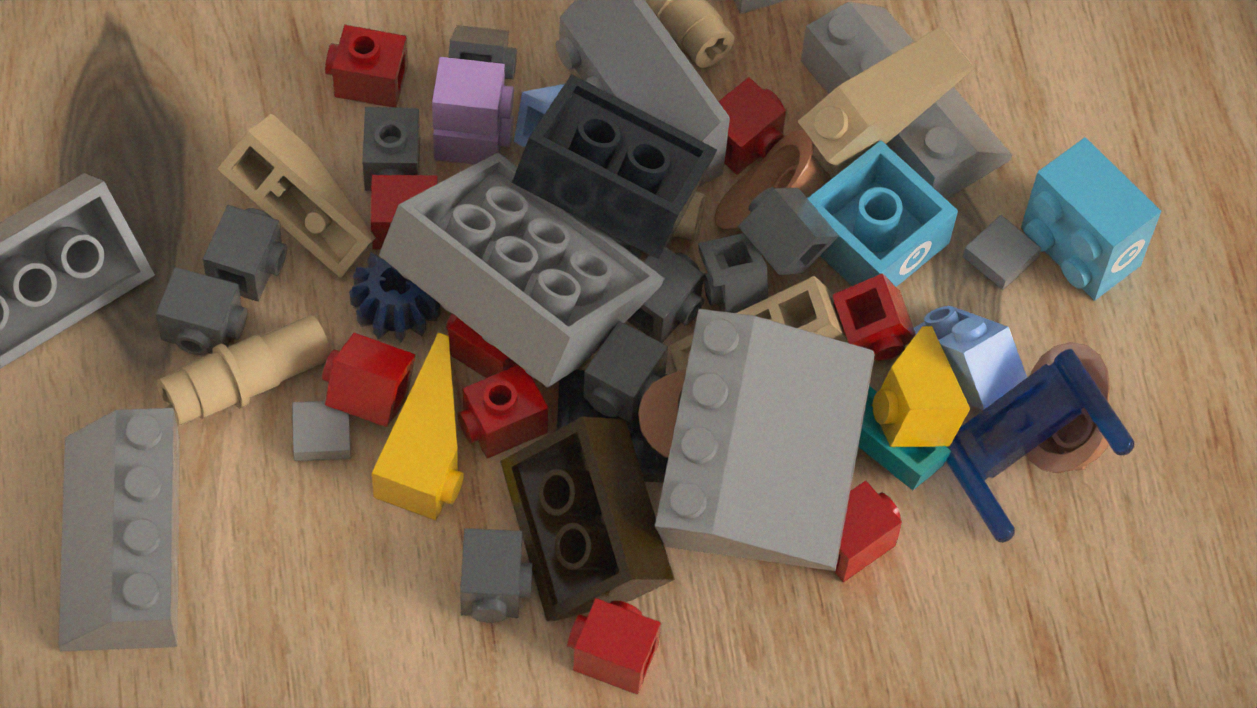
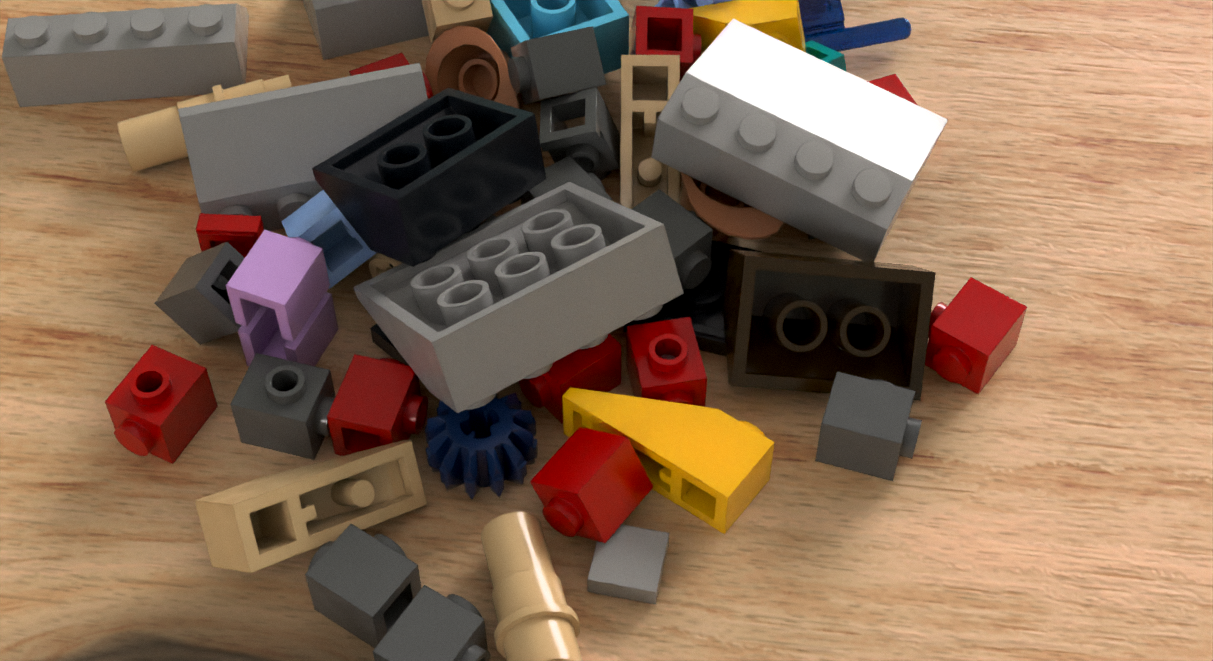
camera: 70 degrees left, 10 degrees down
none -> red tile [195,213,264,258]

